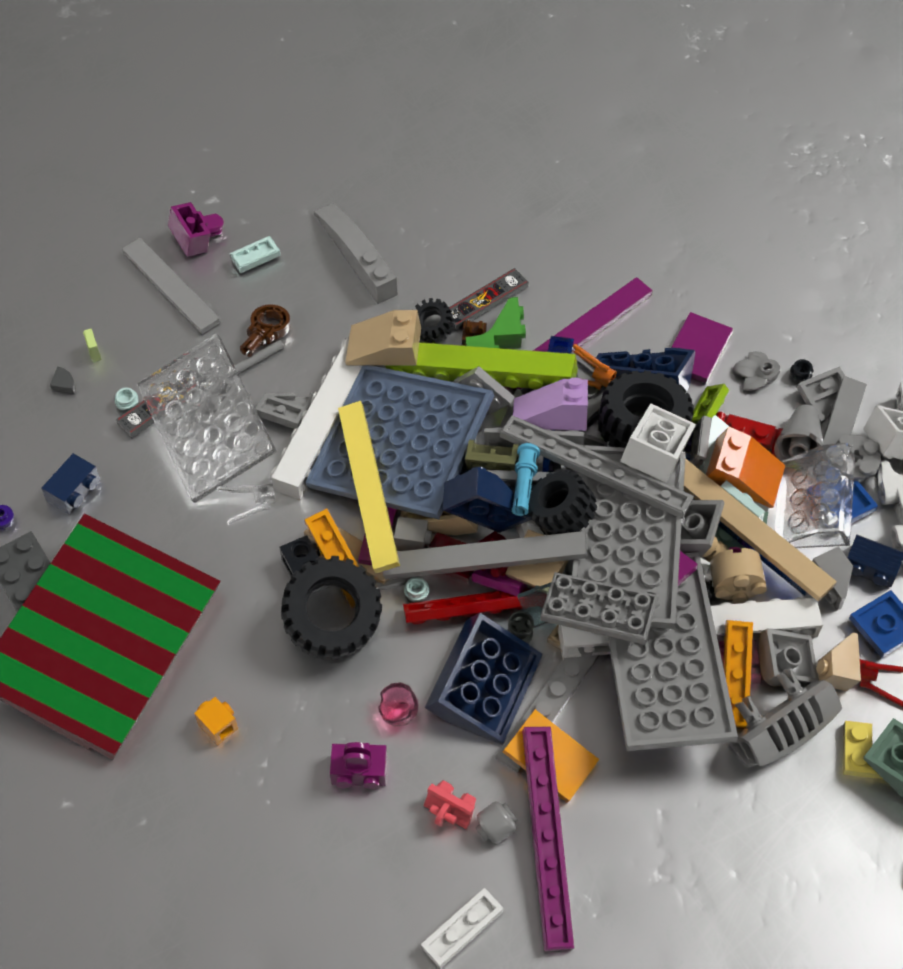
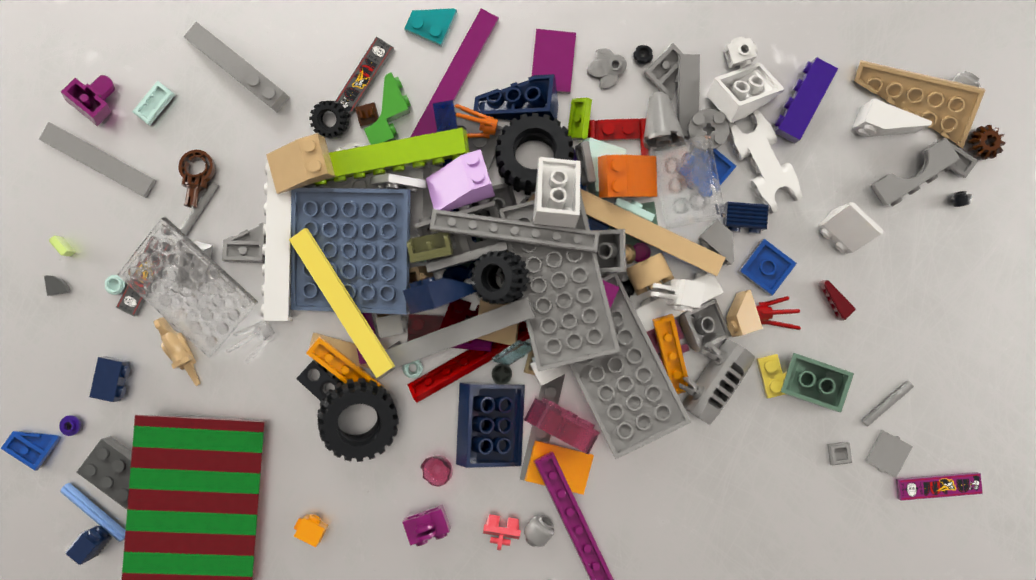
camera: 15 degrees left, 30 degrees up
medium azure pin [512,443,540,516] -> none
light grey tile [541,572,658,645] -> none
none -> tan animal [153,317,201,386]
none -> teal wing [404,8,457,47]
none -> clear pink brick [524,398,600,455]
none -> white brick [651,279,705,312]

